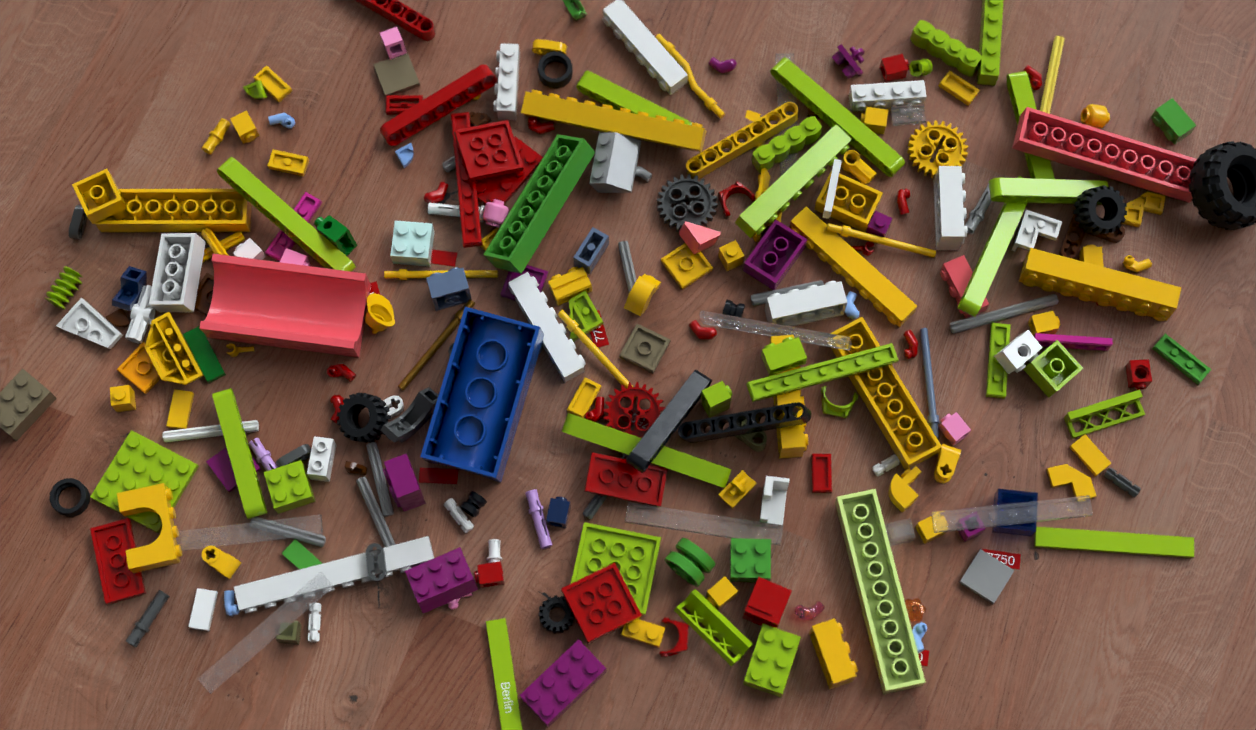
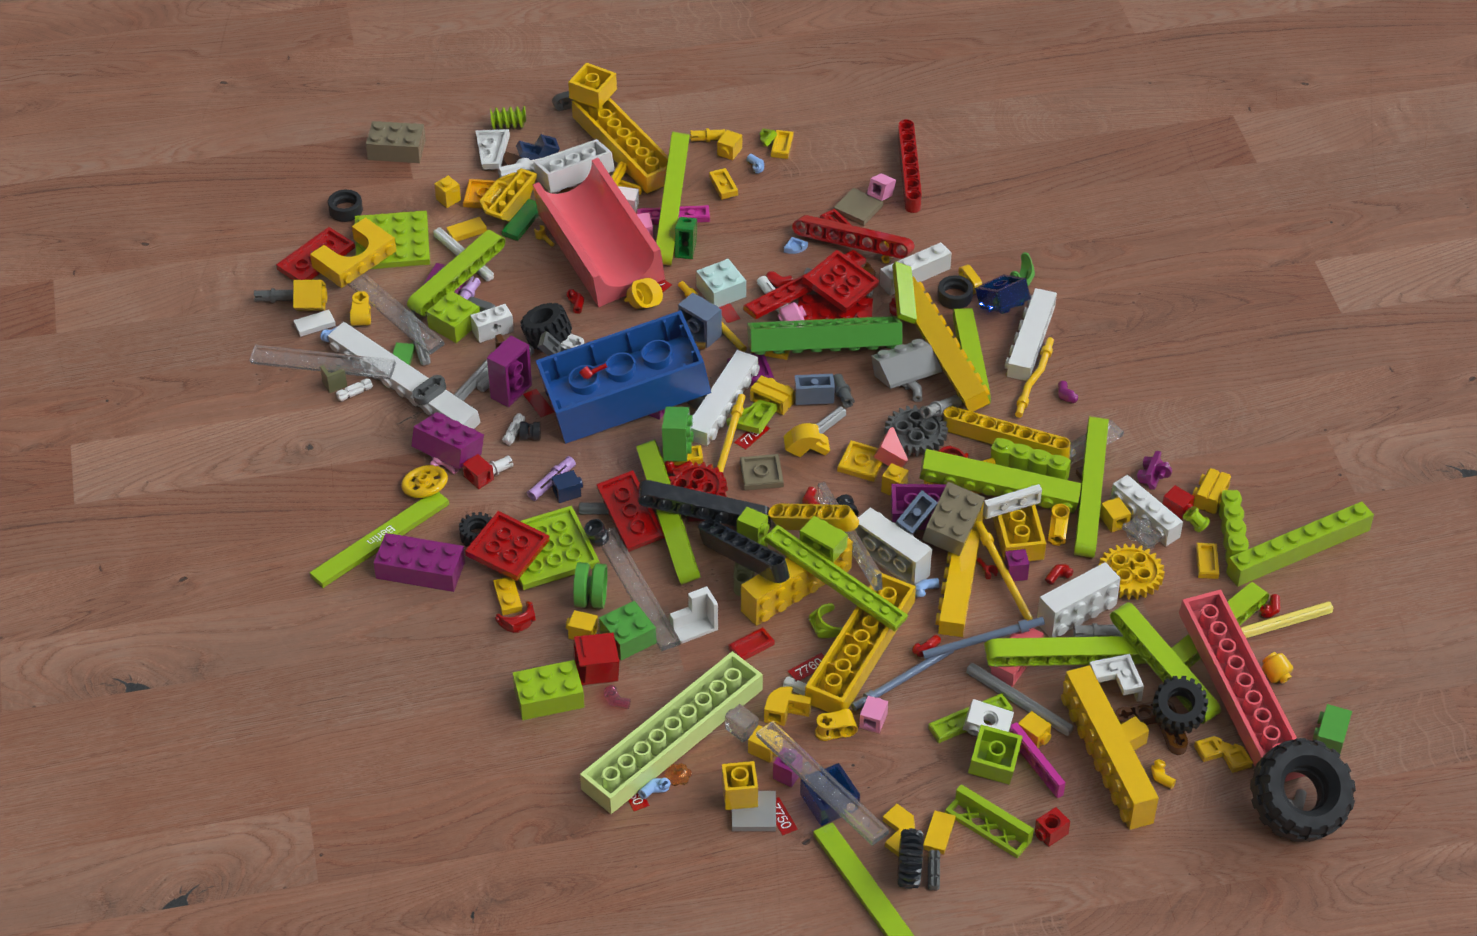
camera: 55 degrees right, 25 degrees down
lime fence [674,589,753,667] -> none
yellow hips [718,470,757,509] -> none
yellow brick [809,618,858,689] -> none
bright green tile [1152,333,1211,385] -> none
none -> yellow head [293,280,327,311]
none -> yellow plate [401,465,448,498]
none -> red hand [579,363,608,379]
none -> black wheel [584,519,609,547]
none -> bright green brick [662,407,694,461]
none -> yellow head [722,761,758,810]
none -> yellow beam [768,503,859,532]
none -> red sticker [788,653,824,681]
none -> dark grey pin [833,374,855,408]
none -> lime tile [892,261,917,324]
none -> sand blue brick [896,490,938,535]
none -> black gear [897,828,924,889]
none -> light grey pin [920,395,962,419]
none -> dark tan brick [922,482,985,556]
none -> sand blue bar [922,617,1045,659]
none -> clear blue brick [975,274,1031,314]
none -> yellow brick [1192,468,1231,514]

